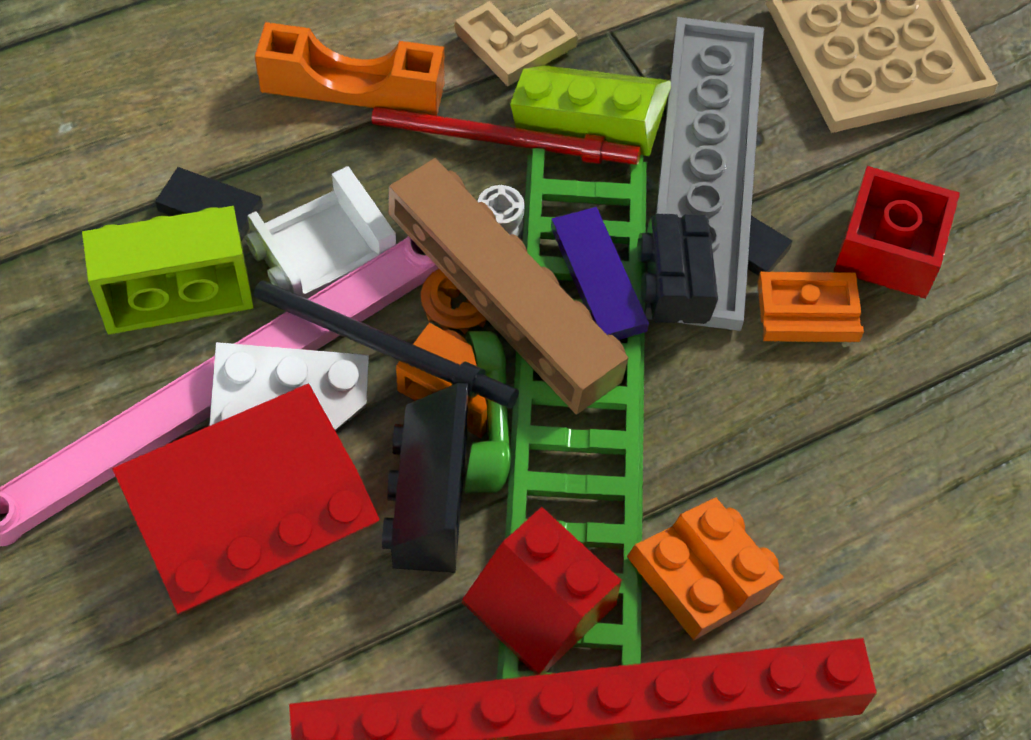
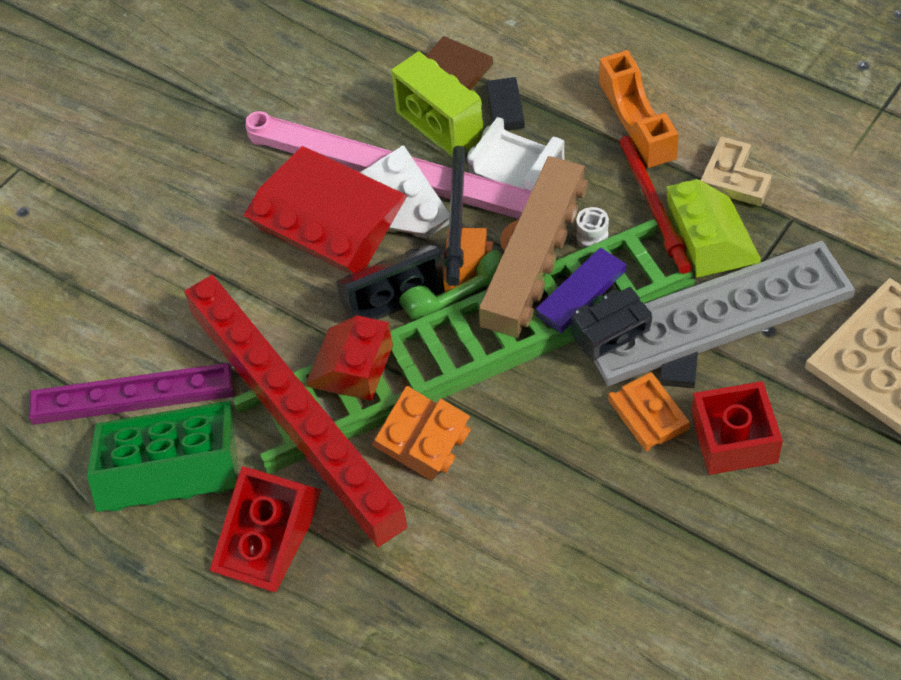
camera: 70 degrees right, 5 degrees down
none -> reddish brown tile [426,36,493,90]

